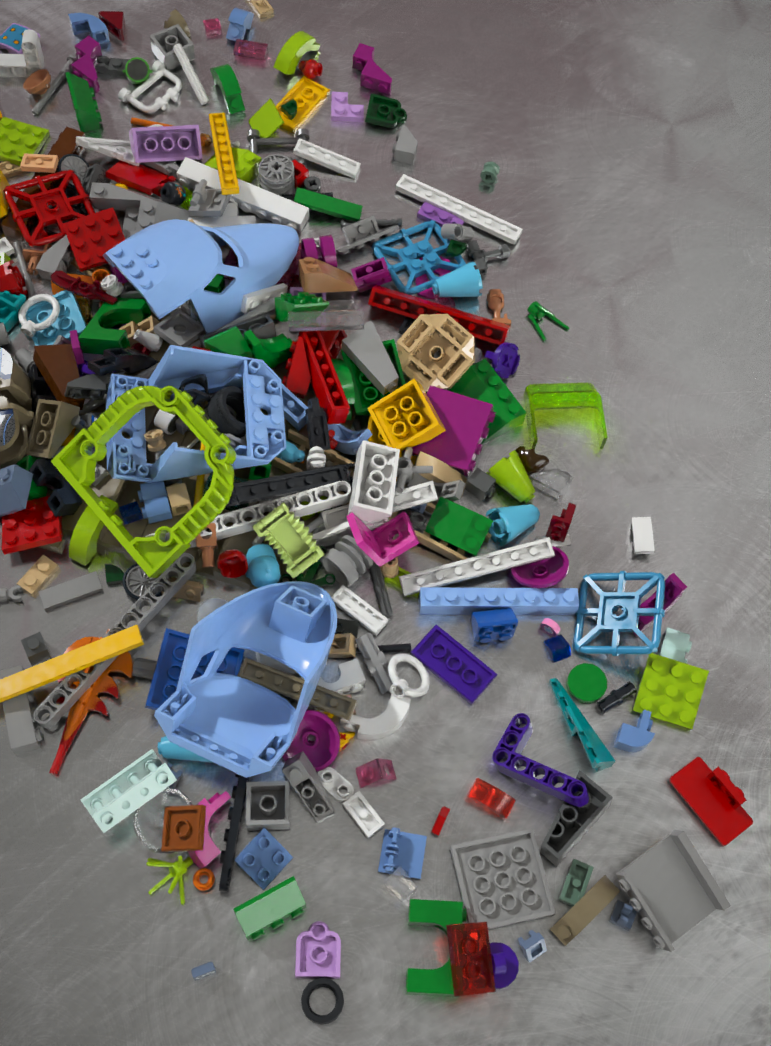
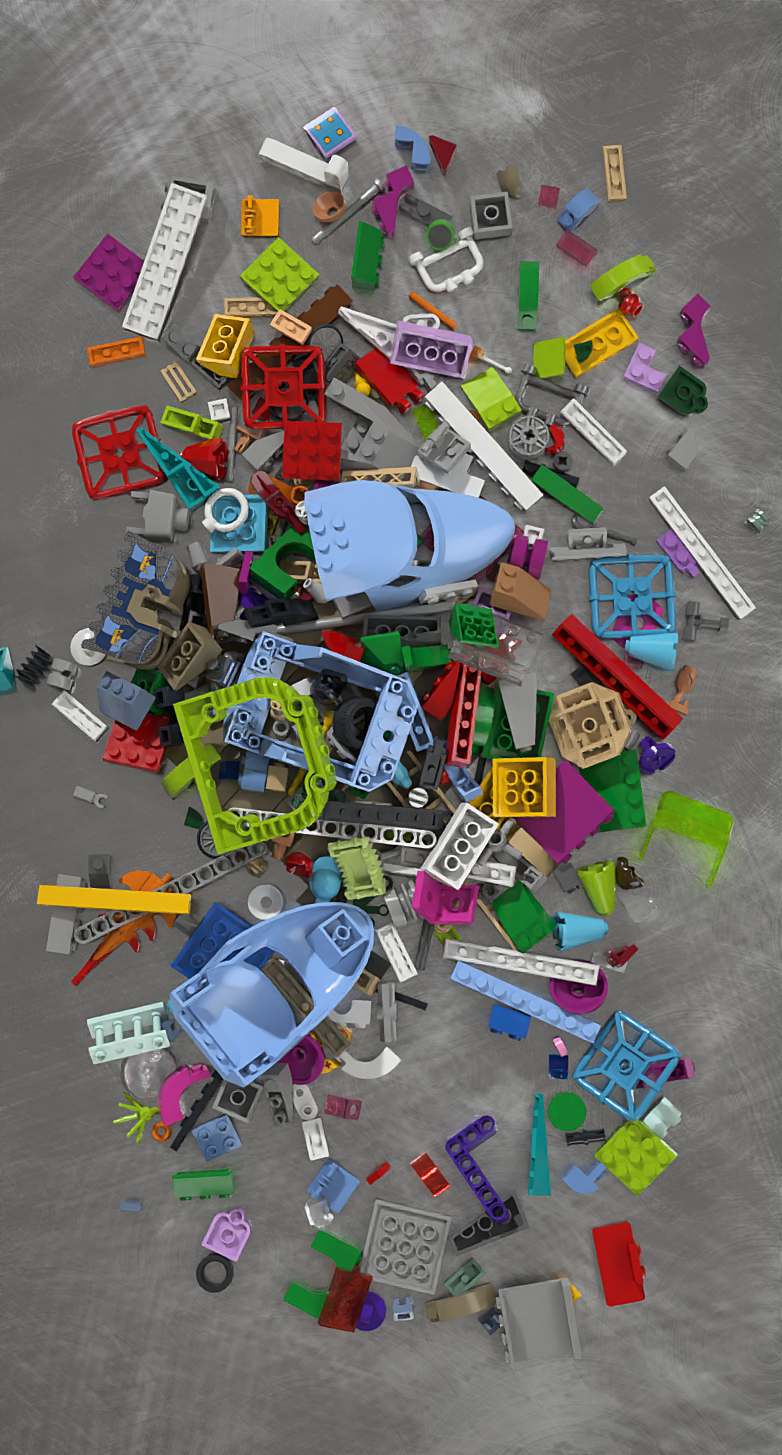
camera: 35 degrees right, 20 degrees up
tan plate [17,554,59,597] -> none
light grey tile [39,571,103,611] -> none
black head [160,182,186,206] -> none
dark orange tile [161,805,206,852] -> none
white axle [173,43,209,105] -> none
yellow tile [209,113,239,195] -> none
magenta brick [351,257,392,293] -> none
white piece [388,653,430,698] -> none
dark purple tile [410,624,498,705] -> none
light grey piece [441,223,475,242] -> none
dark green tile [446,239,467,257] -> none
green plant [527,301,569,341] -> none
white slope [631,517,654,554] -> none

